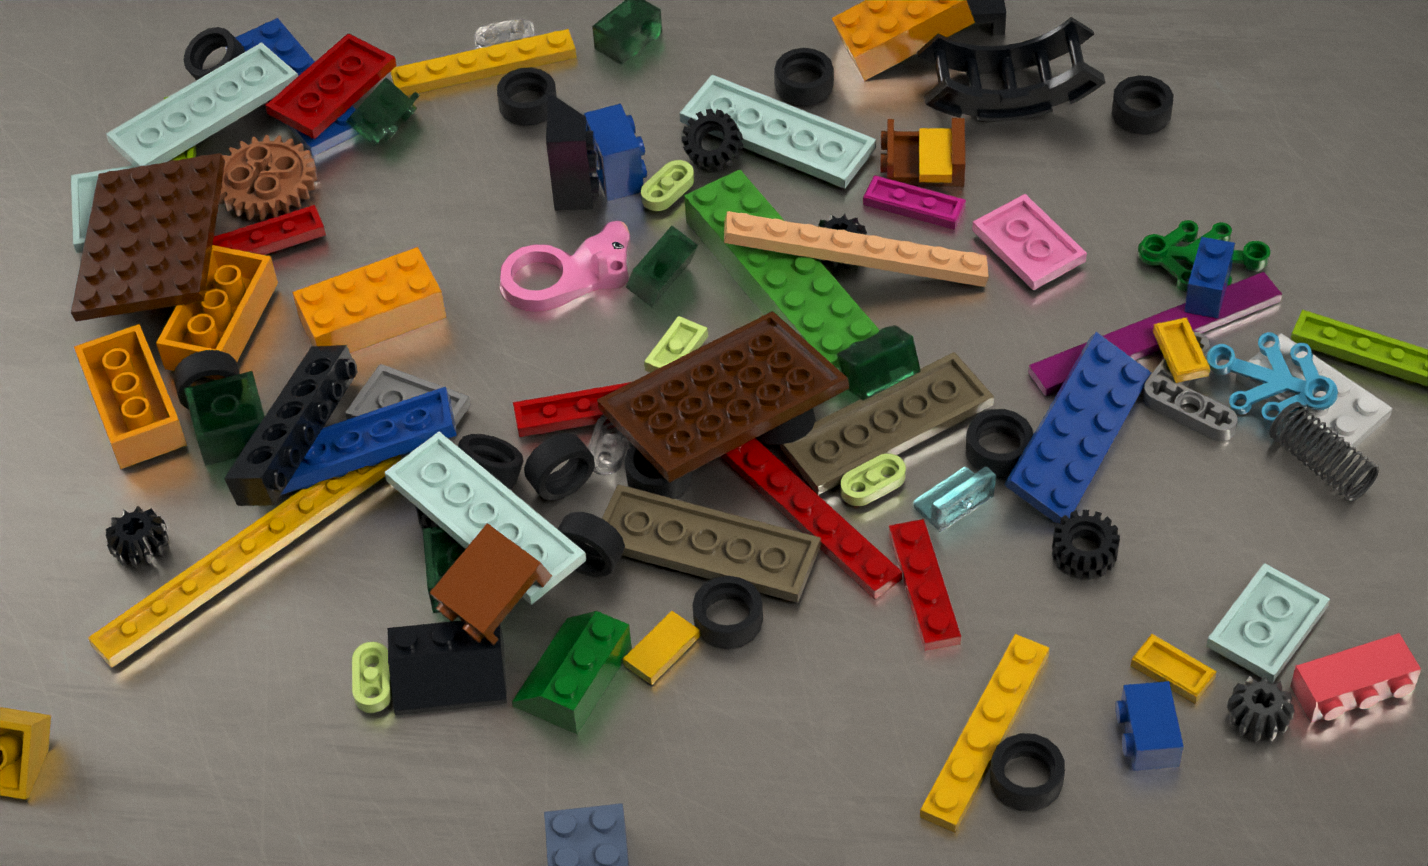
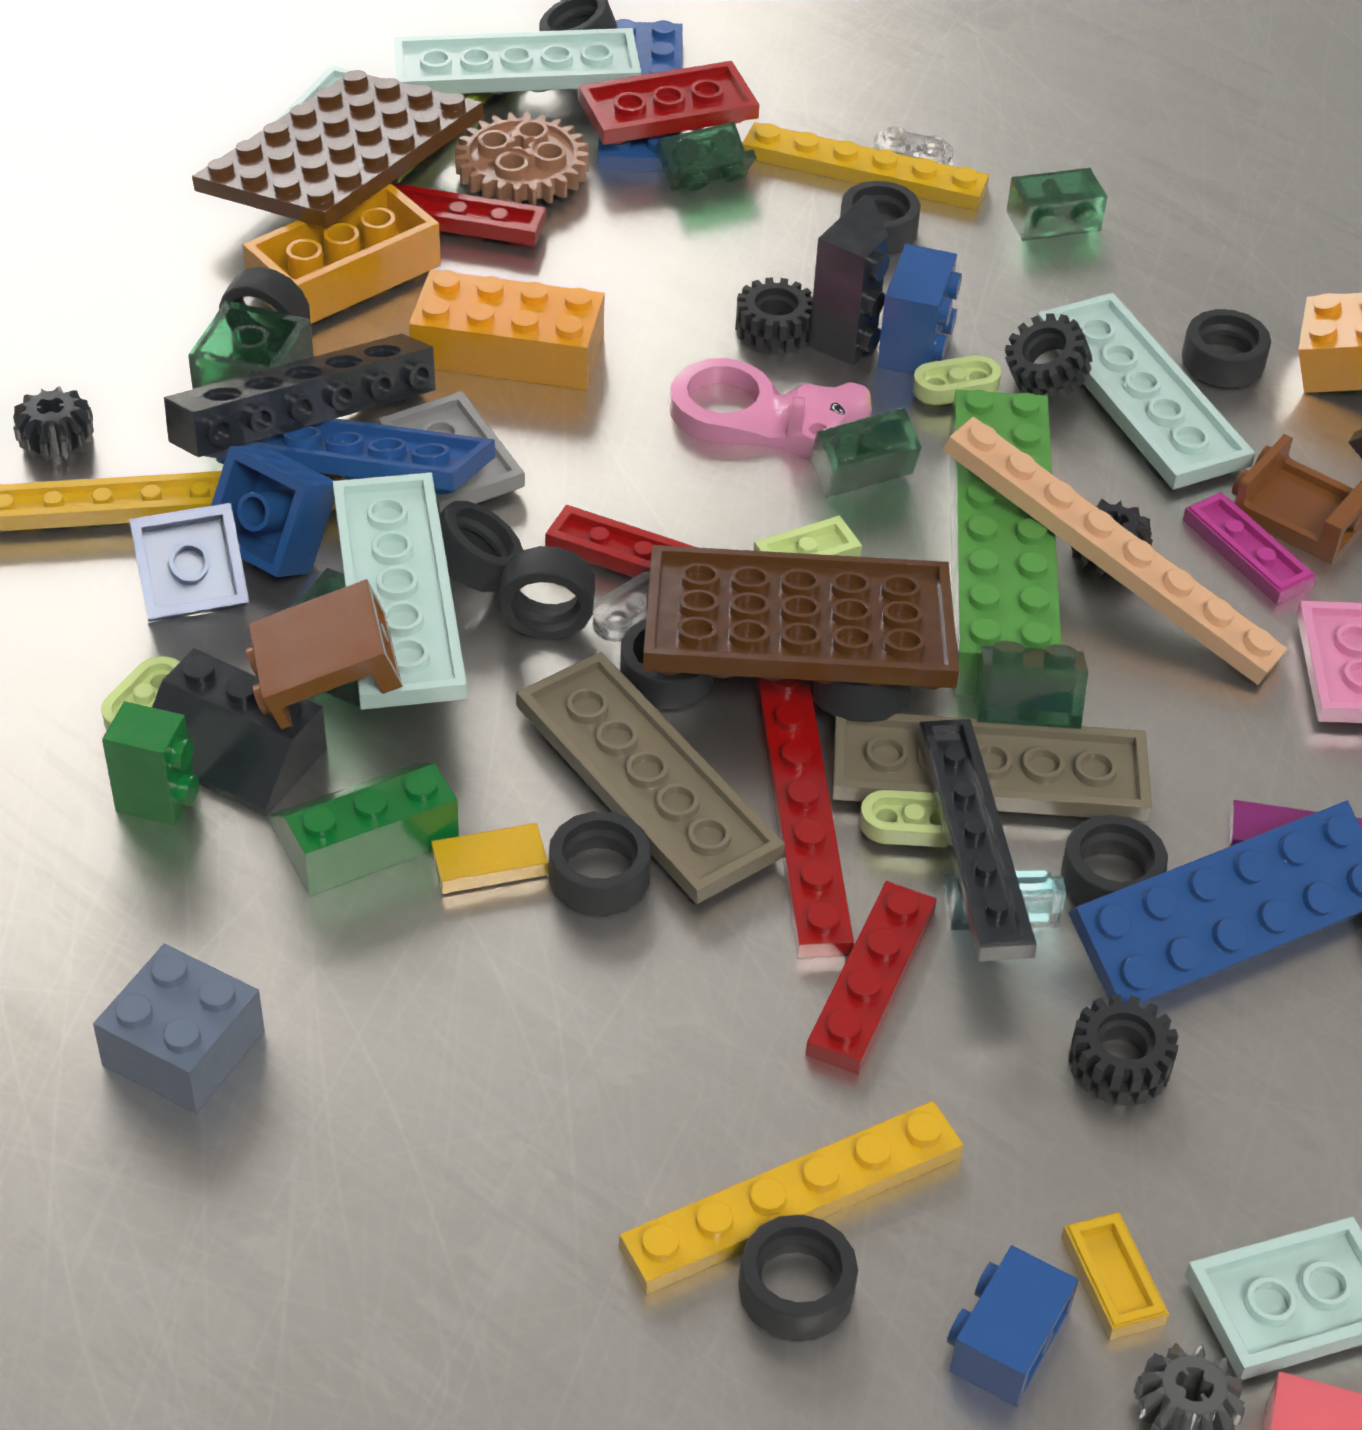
camera: 30 degrees right, 5 degrees down
light orange brick [74,324,187,469] -> none
black tyre [558,512,625,577] -> none
yellow tile [919,128,952,183] -> none
none -> green brick [102,701,199,825]
none -> brick [129,503,249,623]
none -> blue brick [211,445,334,577]
none -> black tyre [735,277,813,355]
none -> black tile [918,719,1037,962]

